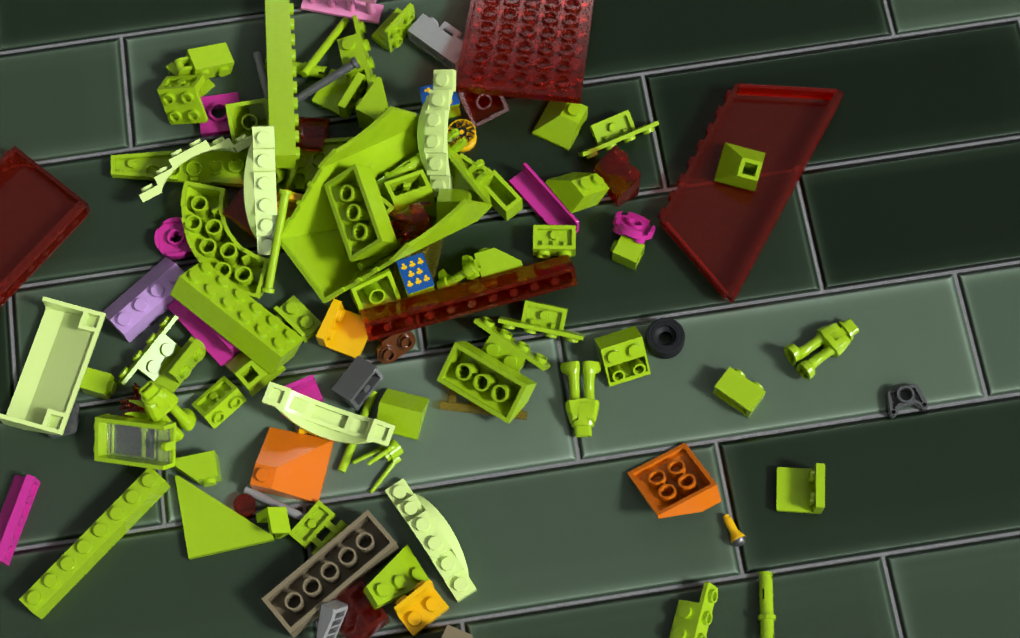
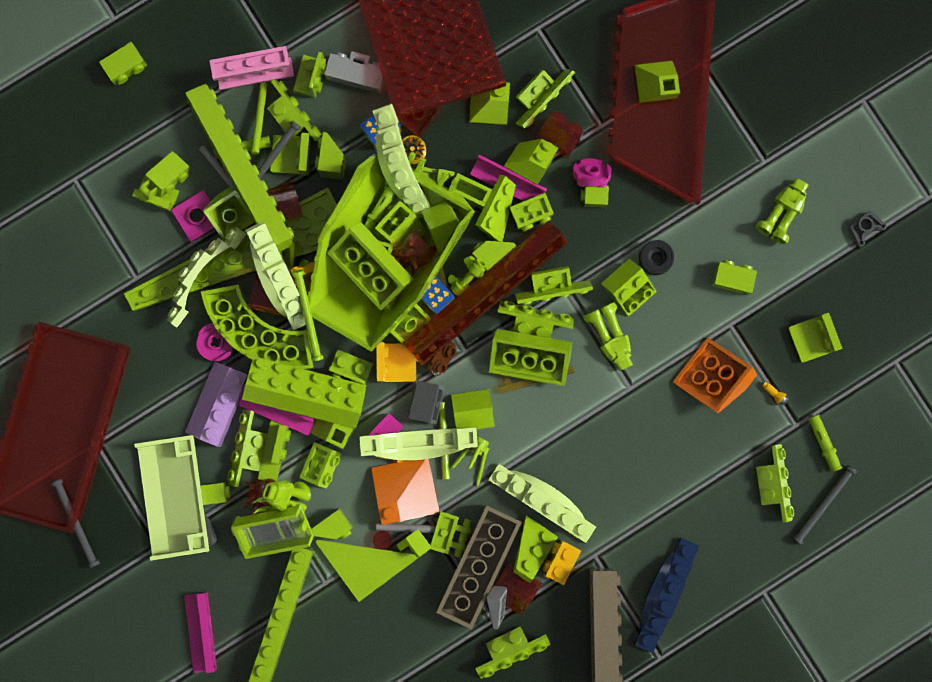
camera: 30 degrees left, 15 degrees up
lime bracket [157,74,208,125] -> none
none -> lime wing [475,175,516,242]

